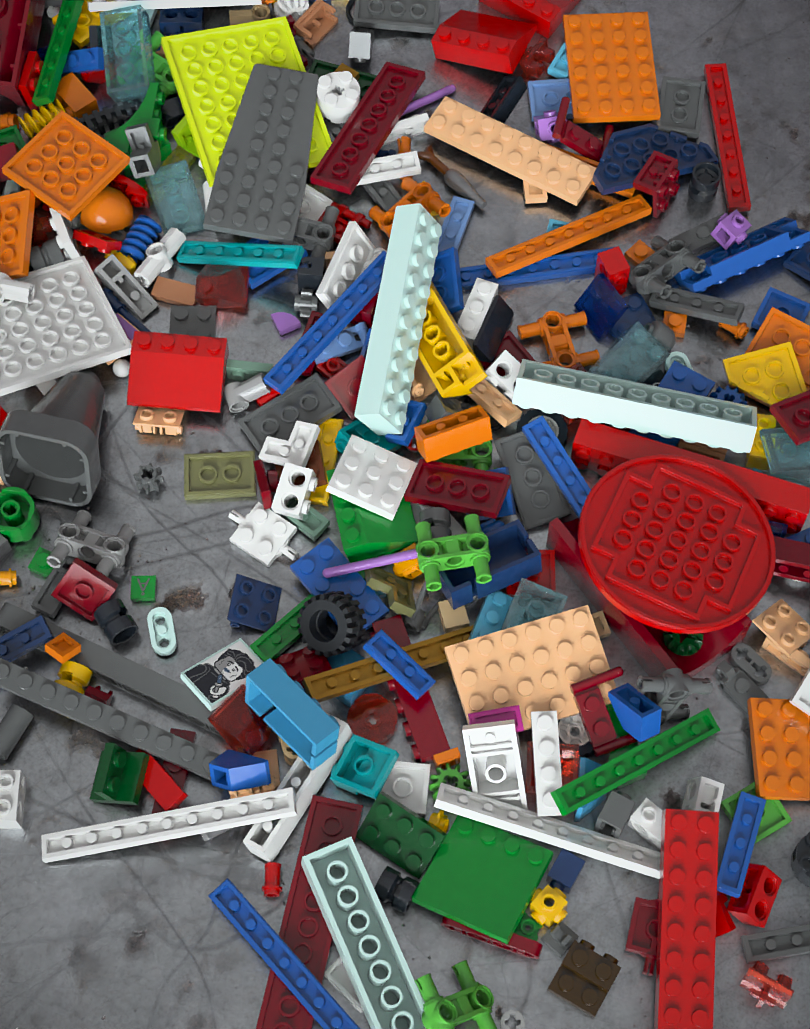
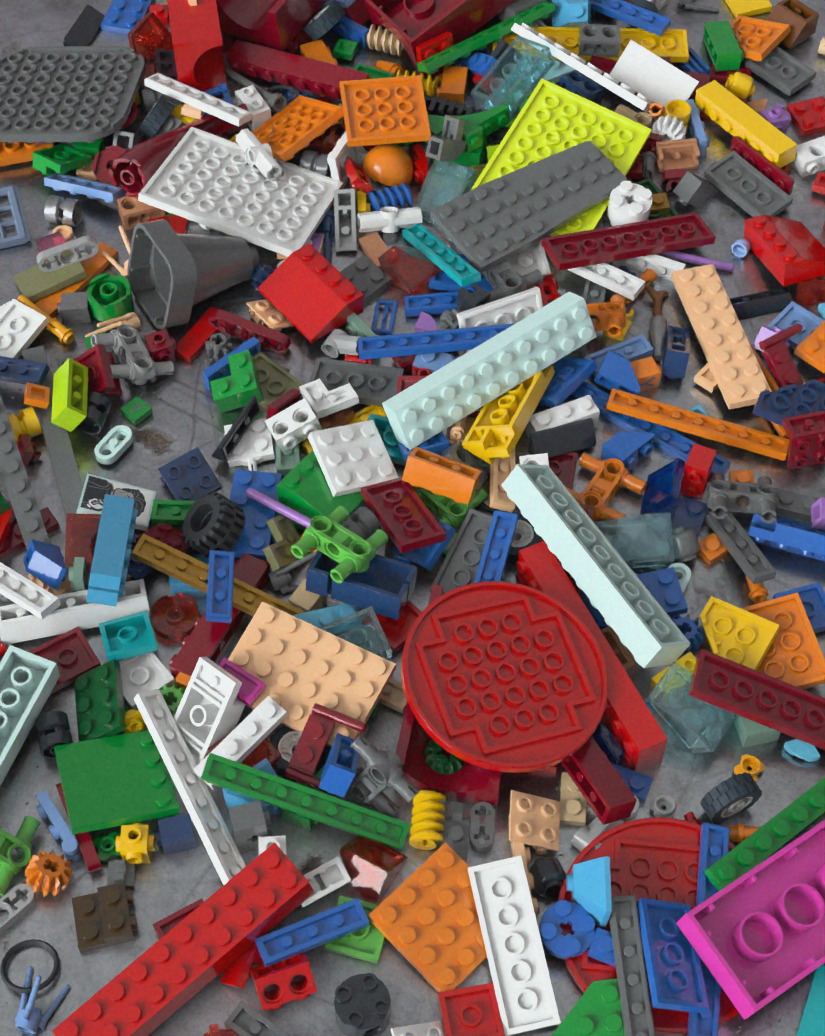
camera: 45 degrees right, 10 degrees down
none -> orange gear [25,850,72,897]
none -> medium blue plate [35,790,82,863]
none -> lime brick [51,358,88,432]
none -> sand green plate [69,557,89,592]
none -> light nougat plant [85,312,141,337]
none -> dark red brick [145,329,177,362]
none -> red tile [174,307,220,363]
none -> blue plate [202,337,261,391]
none -> dark red beam [208,309,291,354]
none -> green brick [210,350,264,413]
none -> black slope [212,396,260,462]
none -> dark blue gear [250,263,275,289]
none -> clear red slope [339,836,408,901]
none -> blue tile [371,299,398,336]
none -> blue tile [404,290,469,317]
none -> yellow piece [409,790,446,851]
none -> tan plate [560,772,587,826]
none -> blue slope [593,351,641,395]
none -> blue slope [601,432,655,470]
none -> orange brick [630,356,662,392]
none -> dark red tile [661,169,685,192]
none -> dark blue slope [662,325,690,379]
none -> light blue hinge [731,238,750,258]

